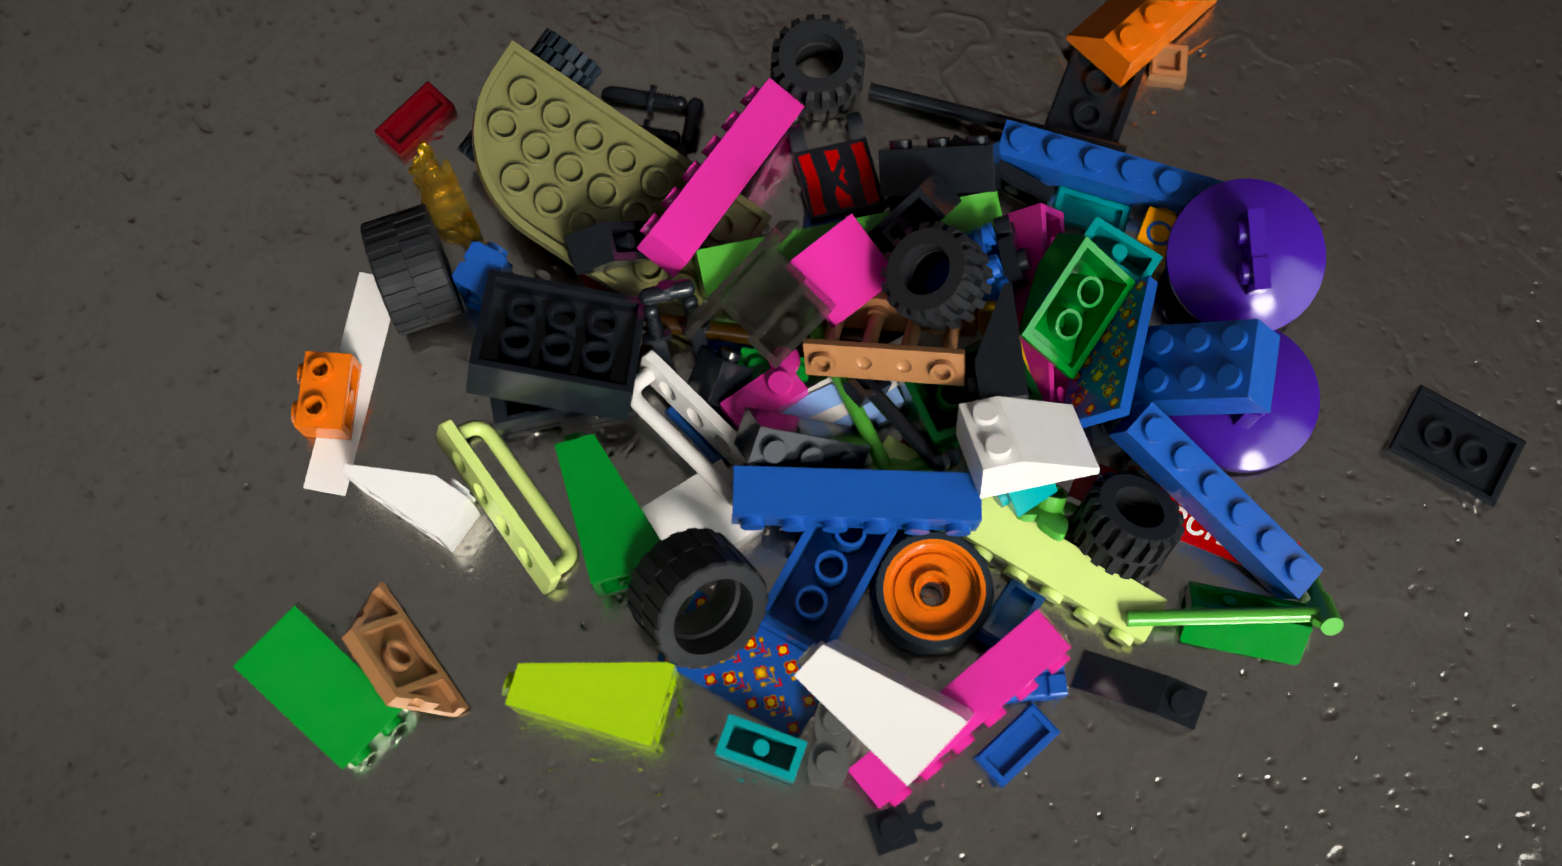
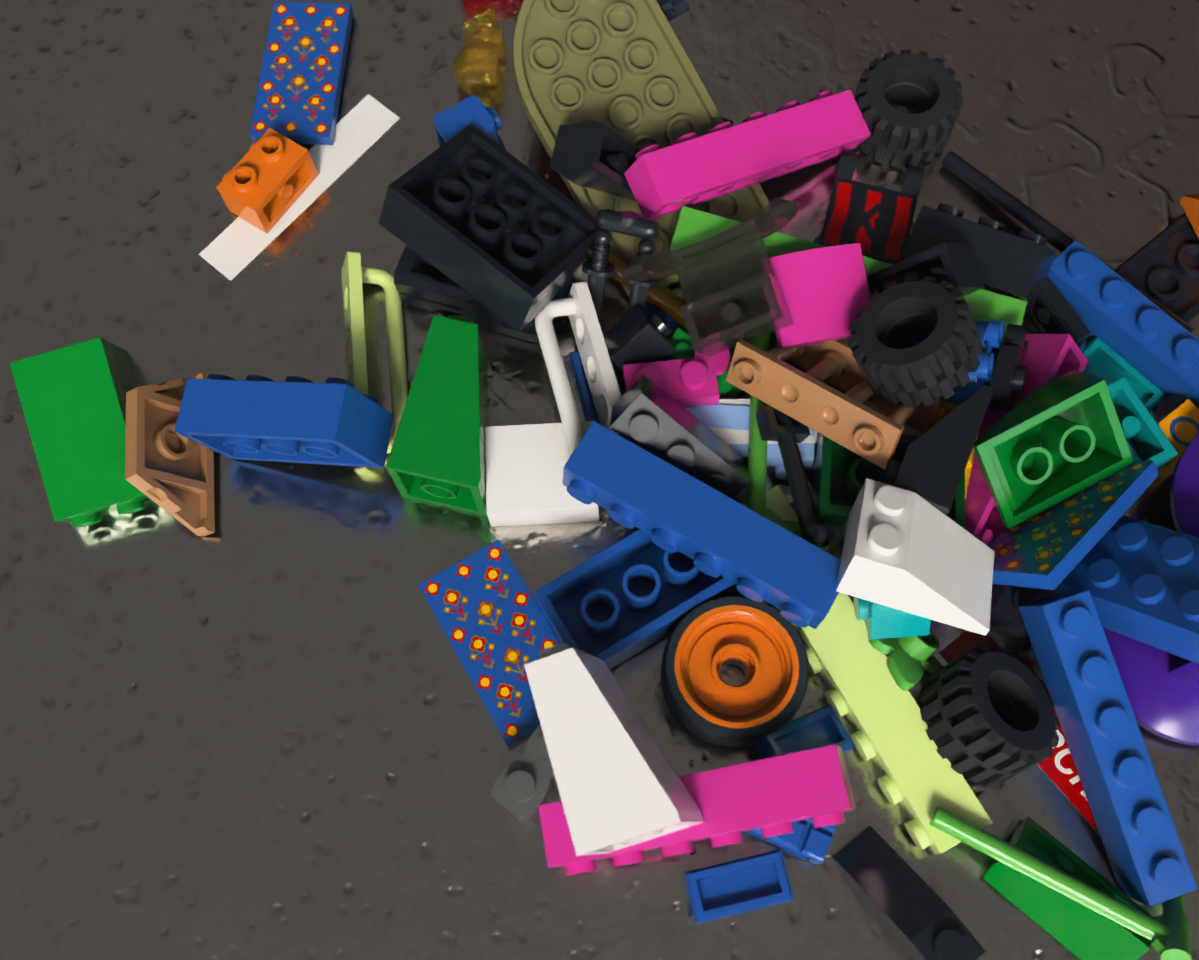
camera: 35 degrees right, 5 degrees down
white slope [340,464,481,553] -> none
black tyre [360,204,464,336] -> none
lime slope [502,662,679,753] -> none
black piece [600,85,704,148] -> none
black tyre [627,528,768,669] -> none
teal brick [715,714,808,785] -> none
black plate [865,800,943,856] -> none
none -> blue brick [174,374,394,468]
none -> blue tile [249,2,354,145]

